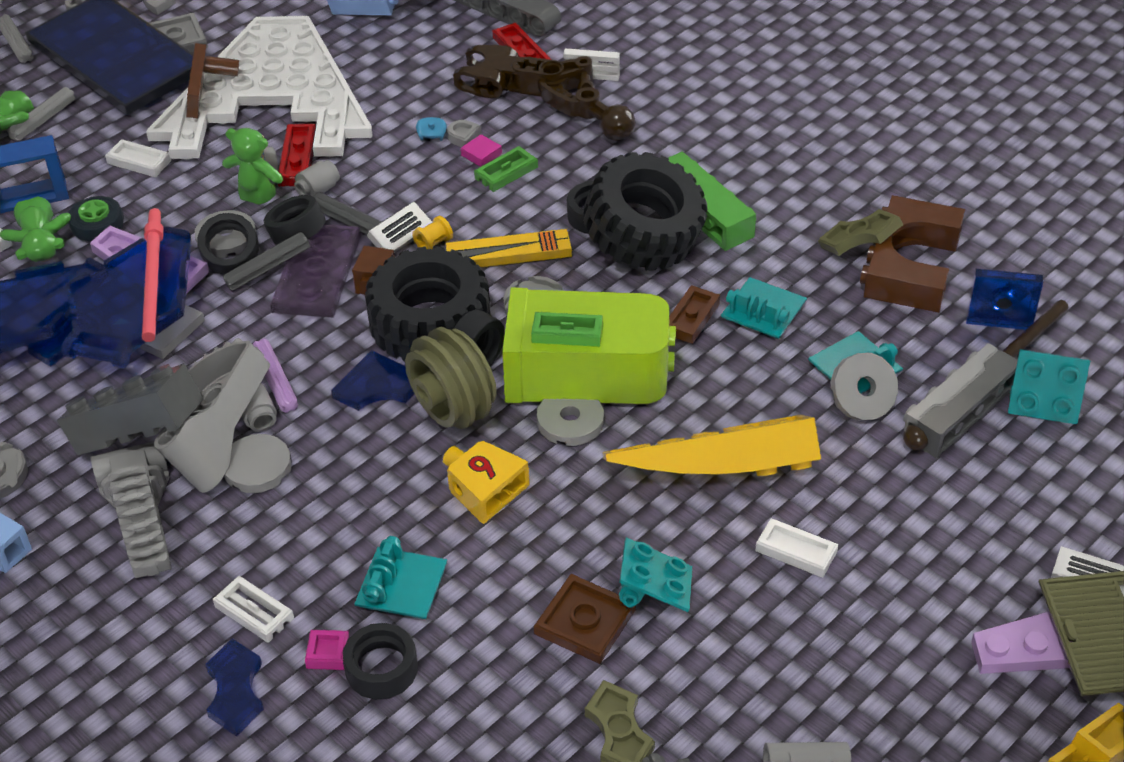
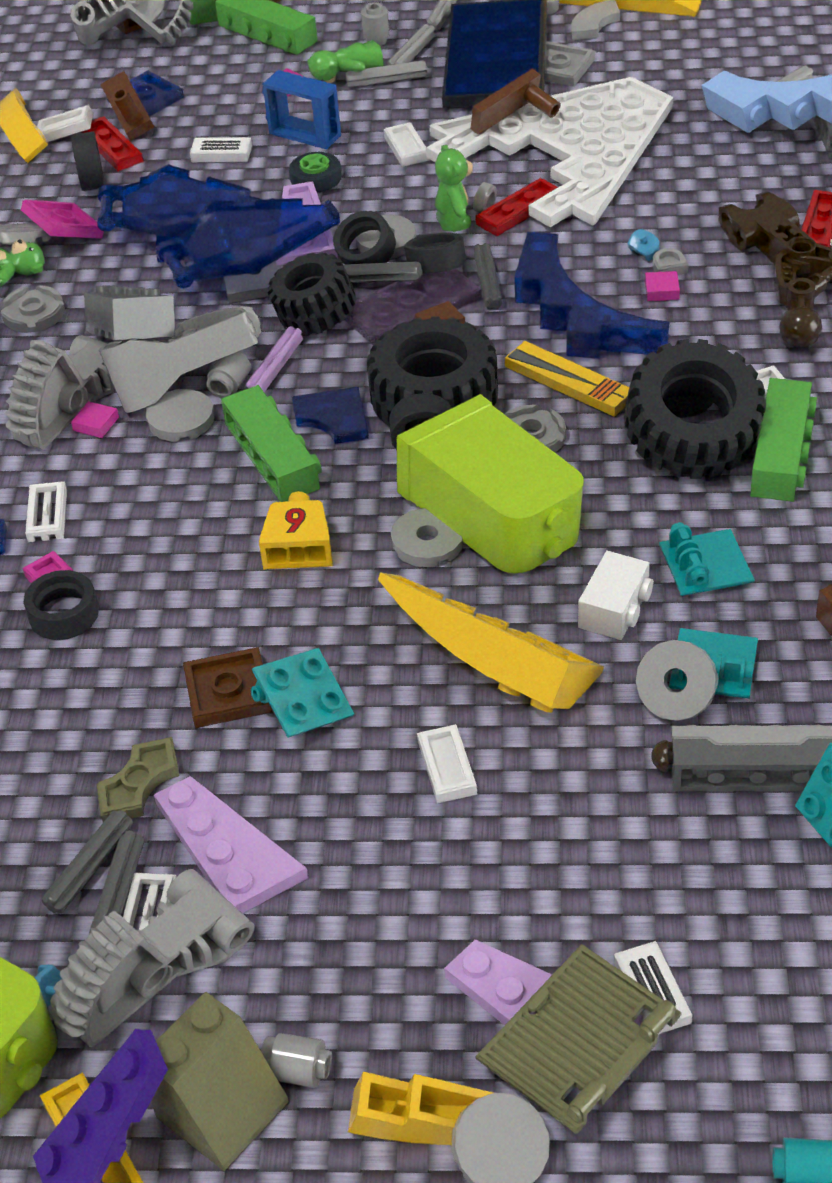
camera: 50 degrees right, 0 degrees up
bright green piece [0,196,71,262] -> none
coral bar [142,208,164,342] -> none
light grey brick [294,160,340,196] -> none
teal hinge [354,536,448,619] -> none
white tile [367,202,432,253] -> none
olive wheel [405,326,497,429] -> none
yellow bush [412,215,453,249] -> none
bright green tile [474,146,538,192] -> none
bright green tile [531,312,603,347] -> none
reddish brown plate [669,285,720,344] -> none
none -> dark pink tile [71,401,119,438]
none -> lavender wing [154,776,308,913]
none -> bright green brick [221,385,322,502]
none -> black tyre [267,252,356,336]
none -> light grey axle [387,24,435,65]
none -> clear blue arch [514,232,670,359]
none -> white brick [578,550,654,640]

